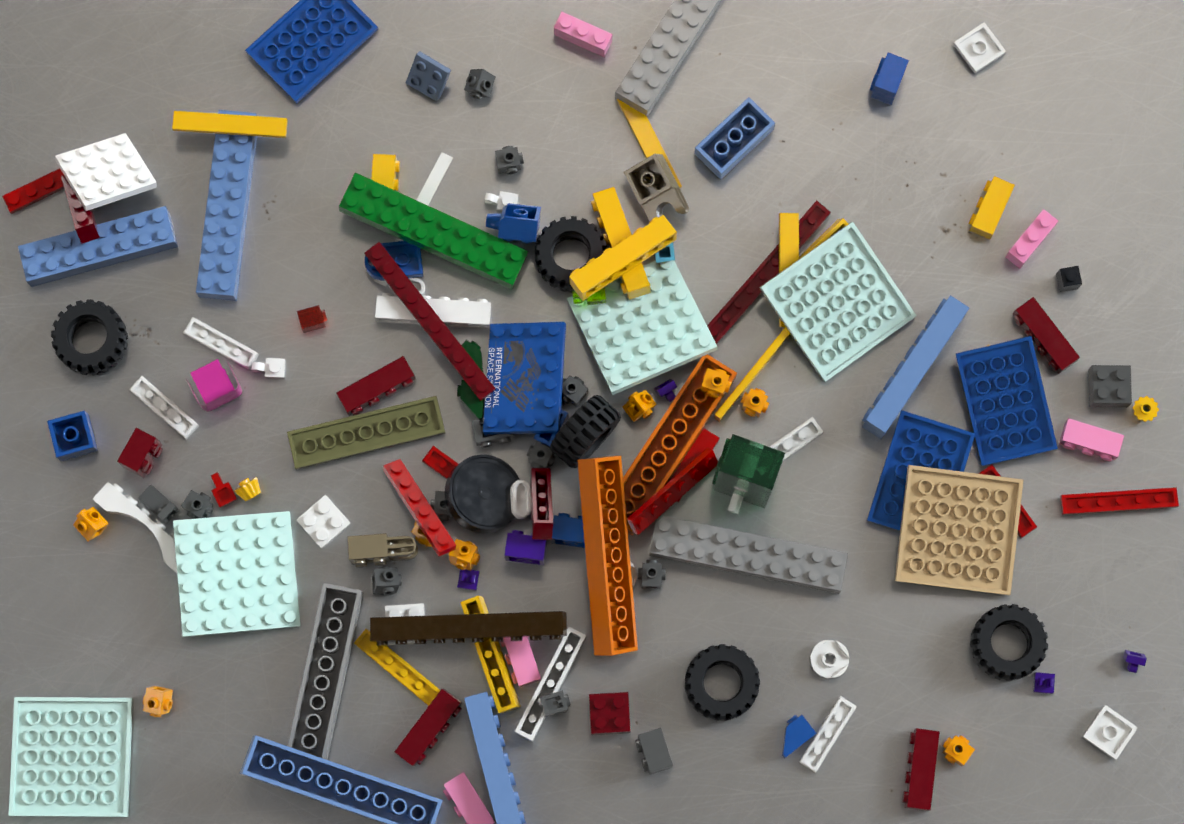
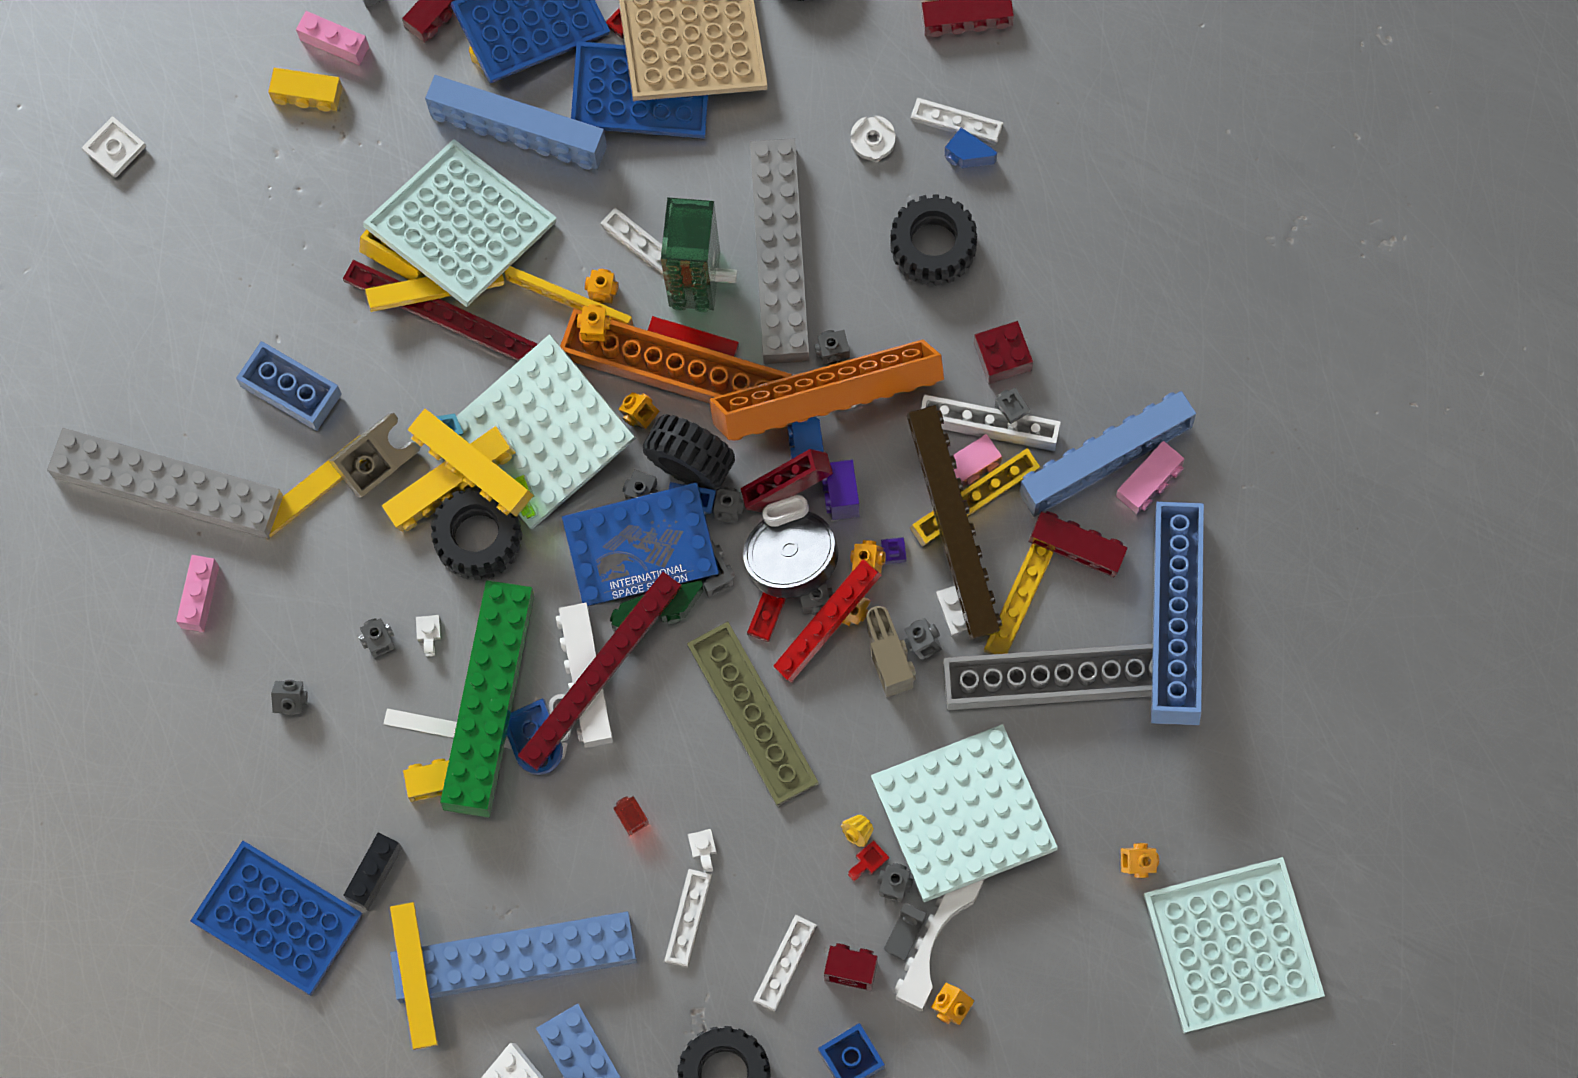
camera: 100 degrees left, 5 degrees down
dark pink piece [186,359,242,412] -> none
white plate [297,495,351,549] -> none
dark red brick [336,356,416,416] -> none
sand blue plate [405,51,451,101] -> none
blue hinge [486,203,541,243] -> none
red plate [627,448,719,535] -> none
dark grey brick [635,728,673,775] -> none
dark purple tile [654,379,677,402] -> none
blue brick [870,52,909,105] -> none
none -> black brick [343,832,402,910]

